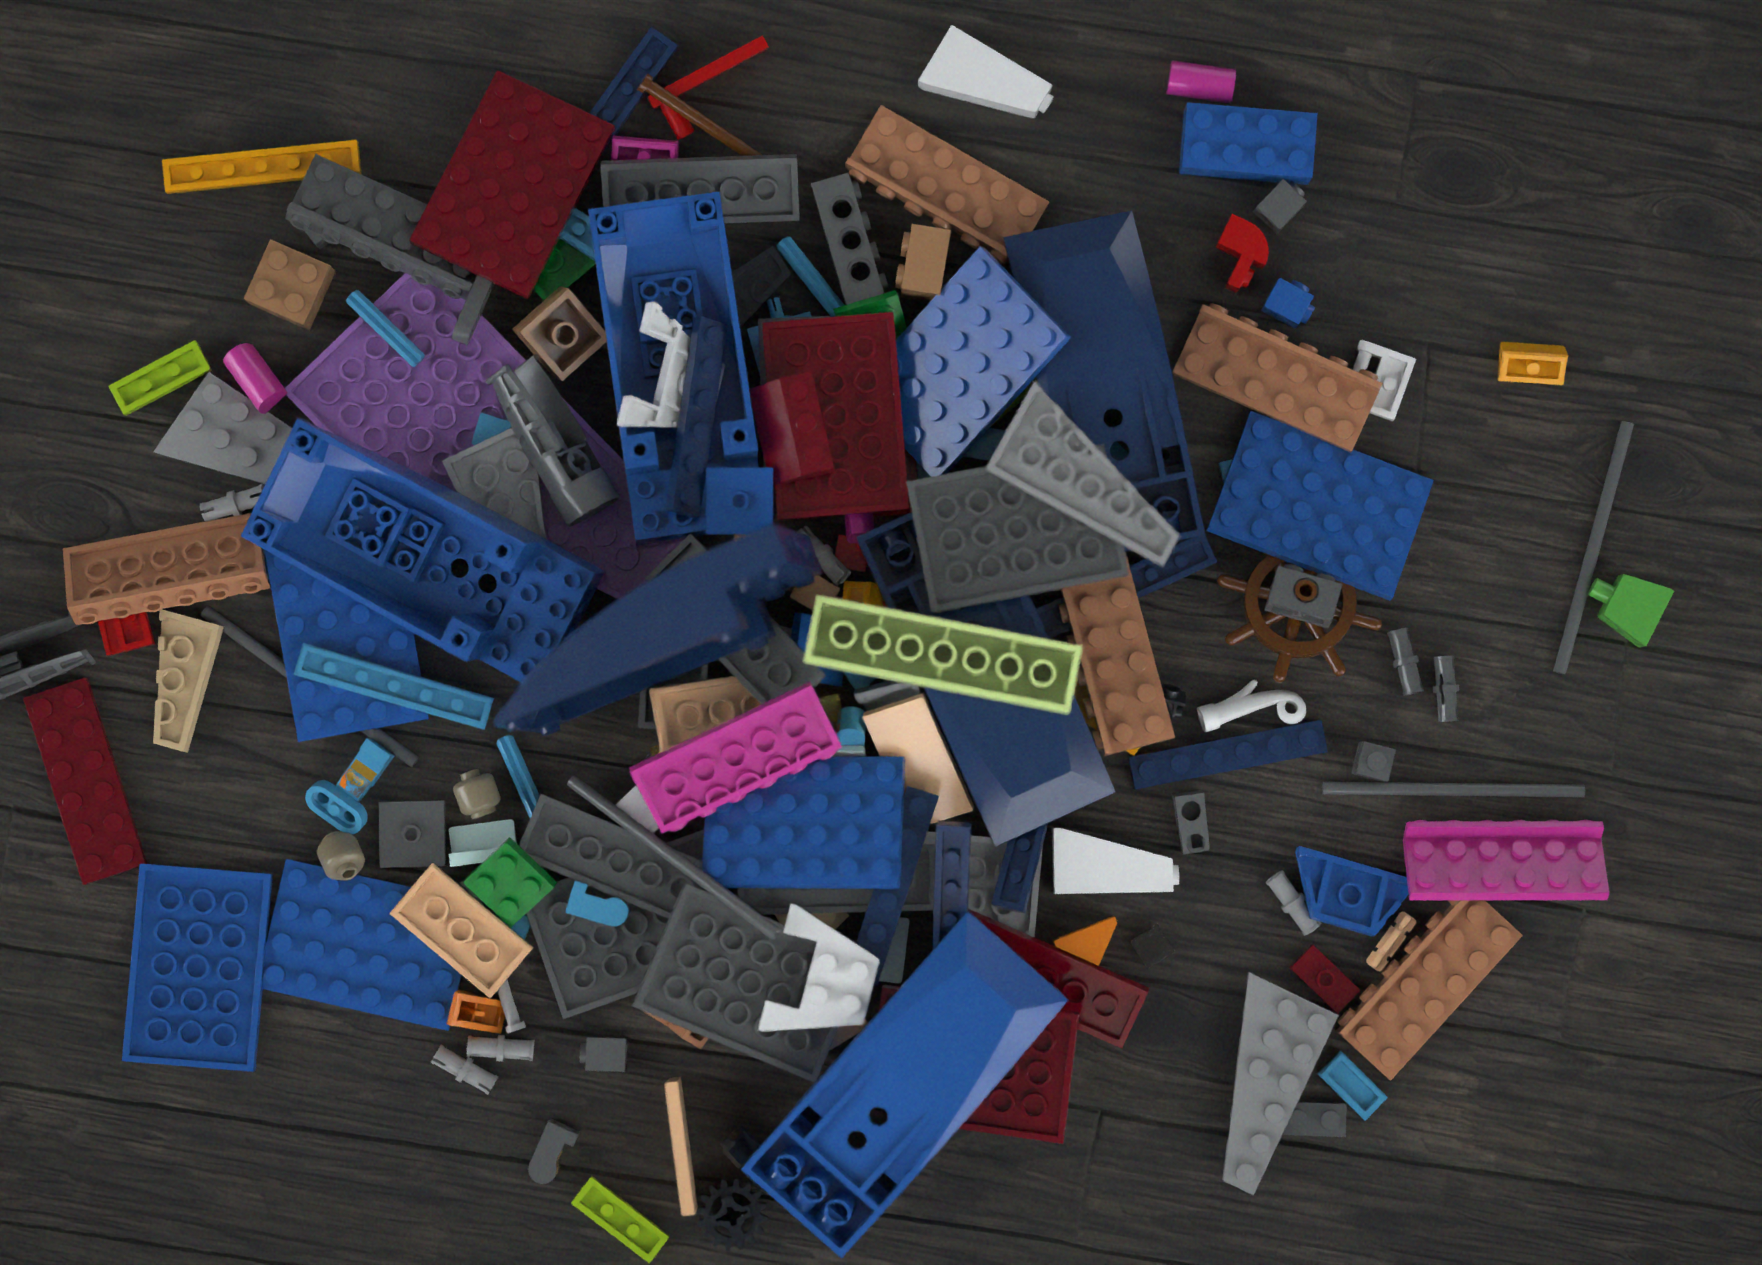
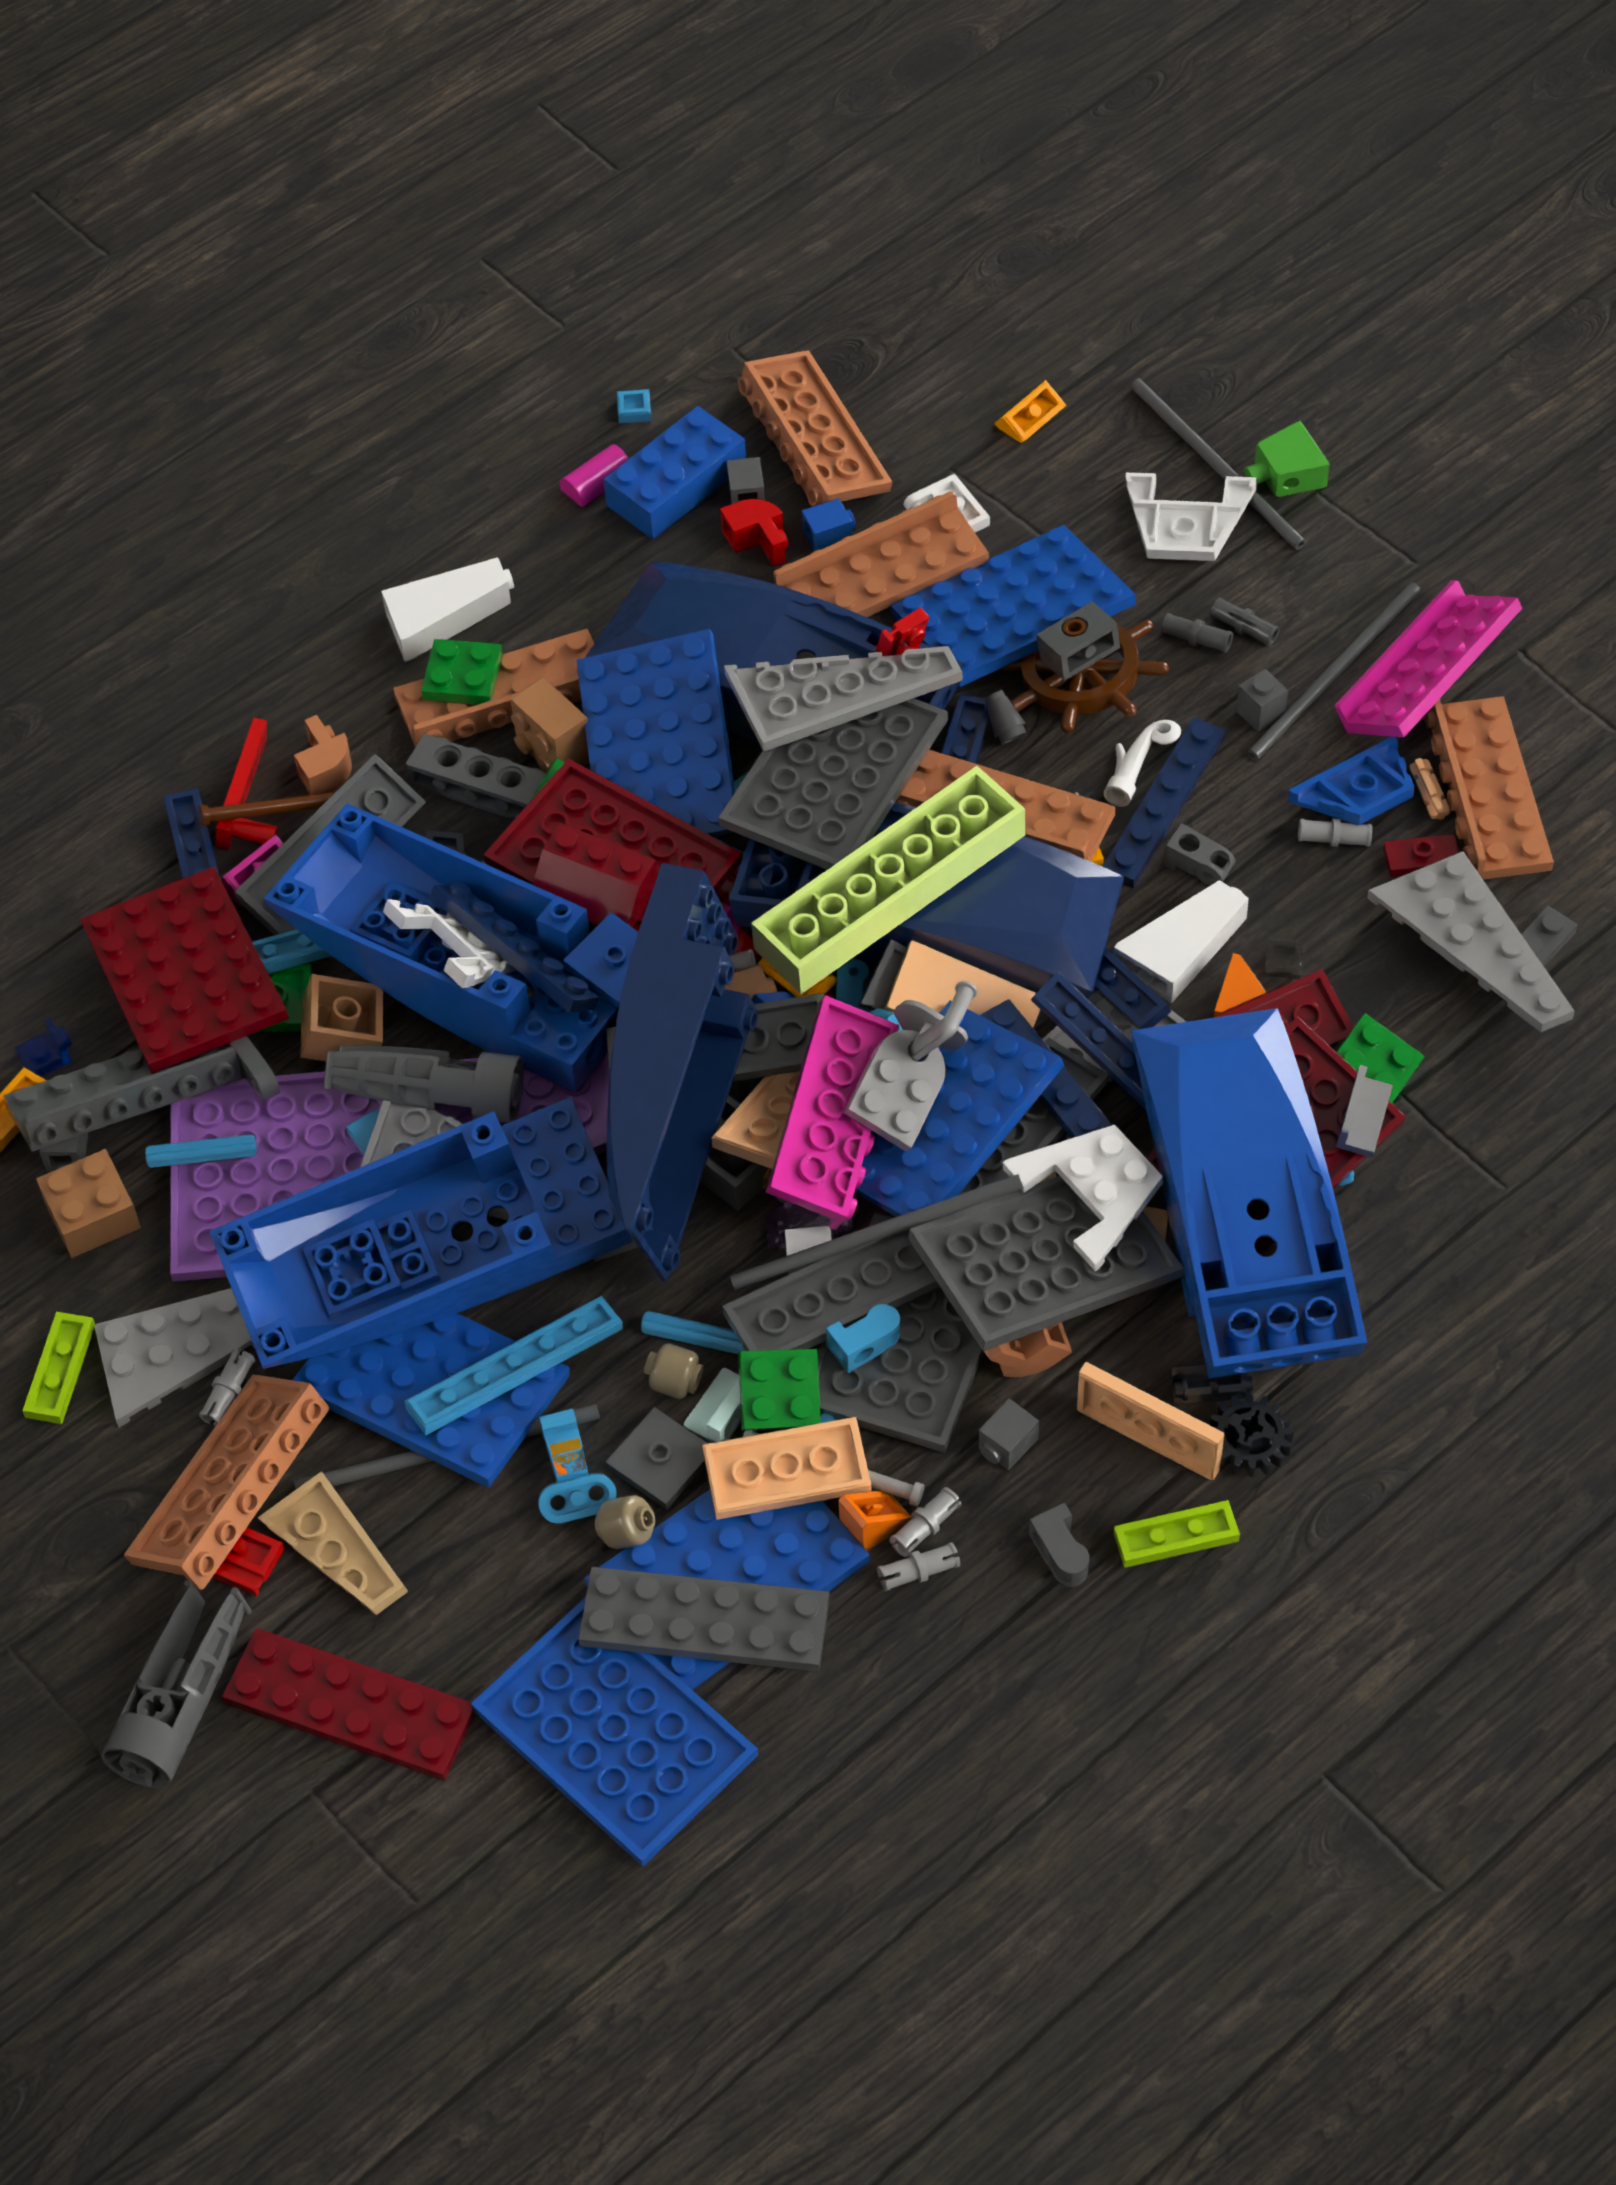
camera: 45 degrees left, 30 degrees down
dark pink brick [223,343,288,414] -> none
dark azure axle [777,236,844,317] -> none
dark azure tile [1317,1050,1388,1121] -> none
none -> clear blue bracket [14,1018,72,1077]
none -> nougat brick [294,715,352,795]
none -> green plate [421,639,503,705]
none -> dark grey plate [579,1567,830,1672]
none -> dark azure tile [617,389,651,424]
none -> nougat bracket [739,350,892,507]
none -> light grey plate [843,981,977,1151]
none -> red plate [875,607,930,656]
none -> dark grey cone [984,690,1027,745]
none -> white wing [1126,472,1256,561]
none -> light grey panel [1336,1065,1393,1158]
none -> green plate [1337,1013,1425,1103]

